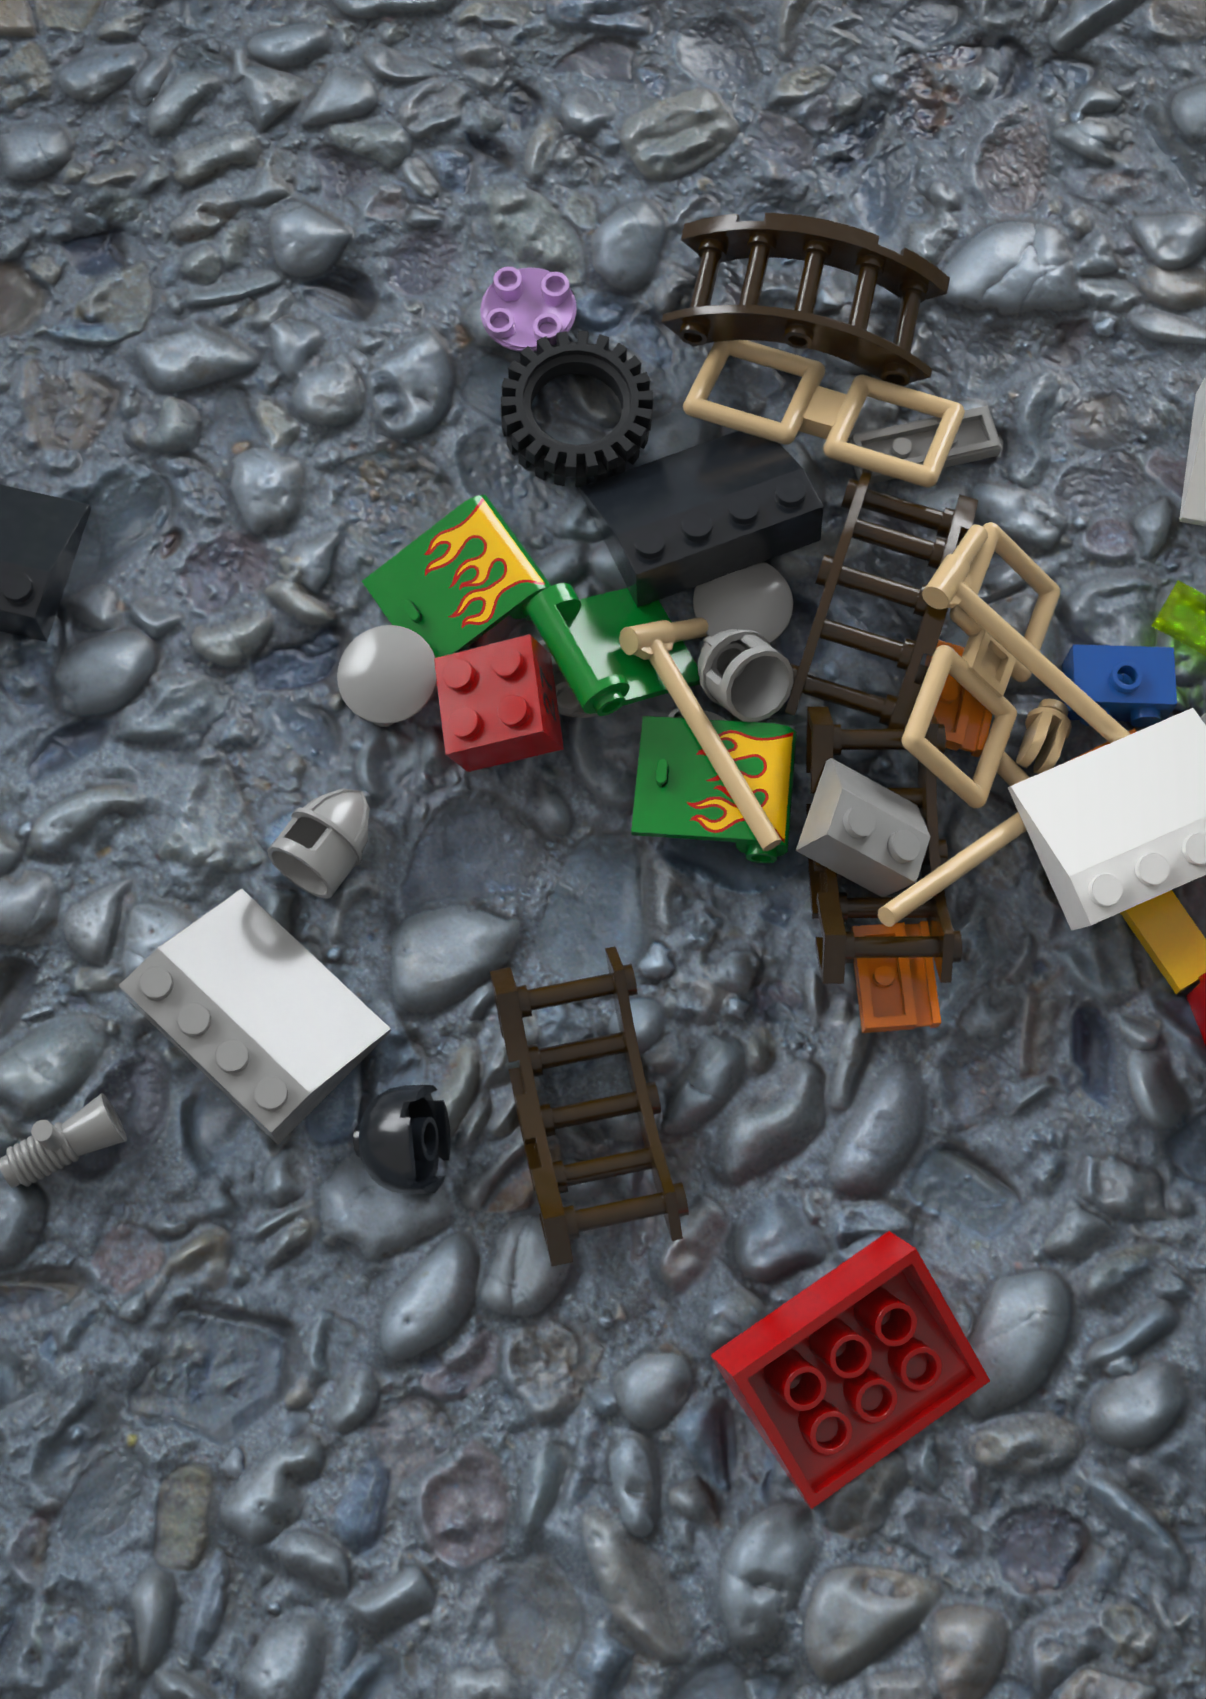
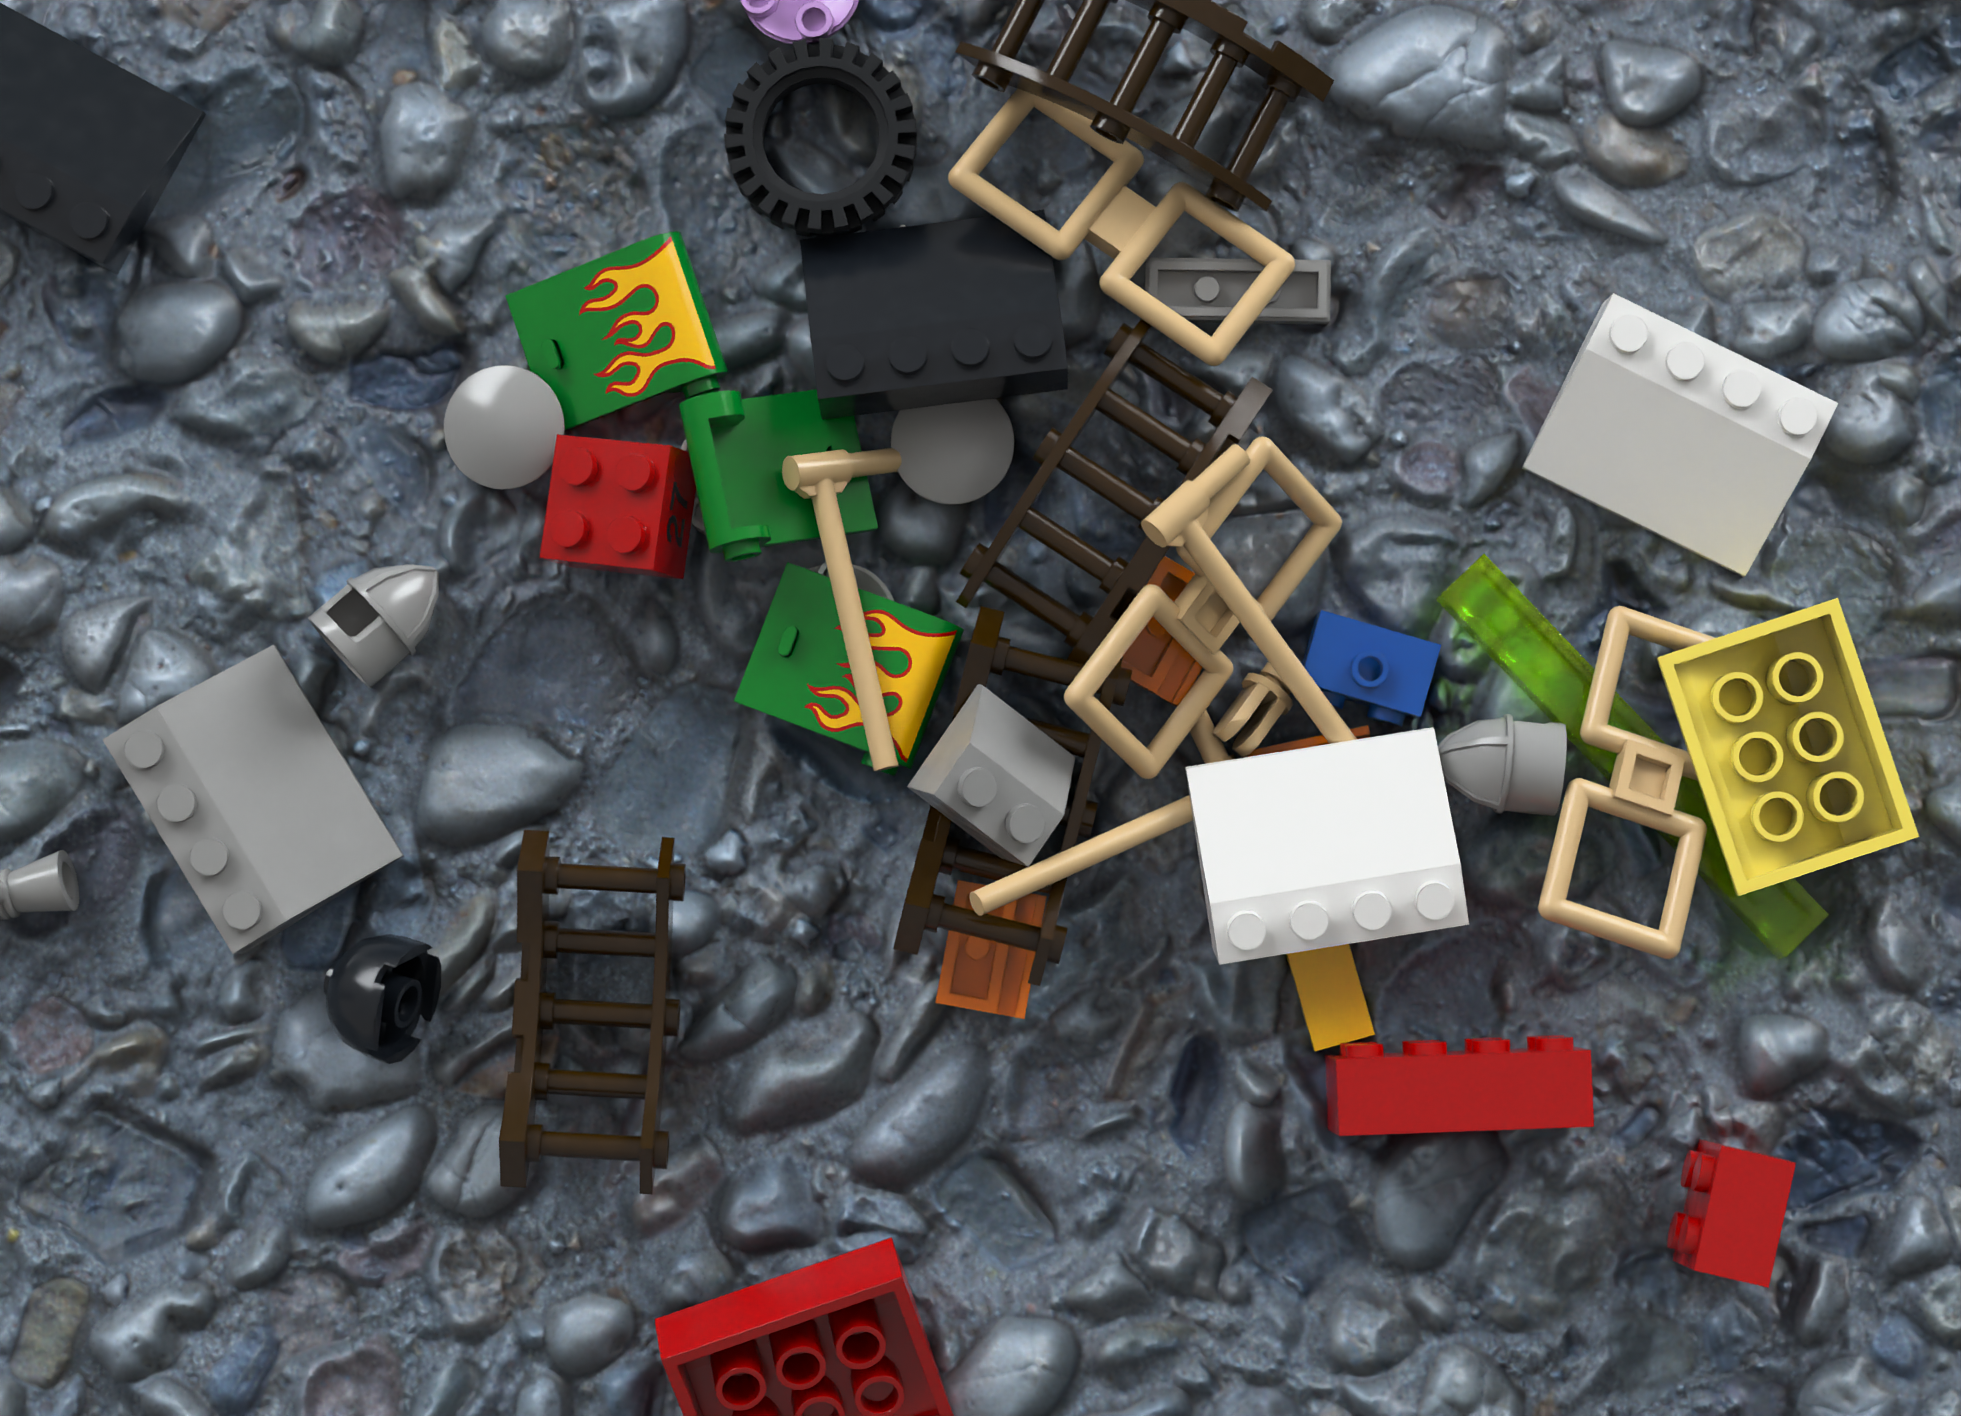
camera: 15 degrees right, 15 degrees up
light grey helmet [698,629,794,722] -> none

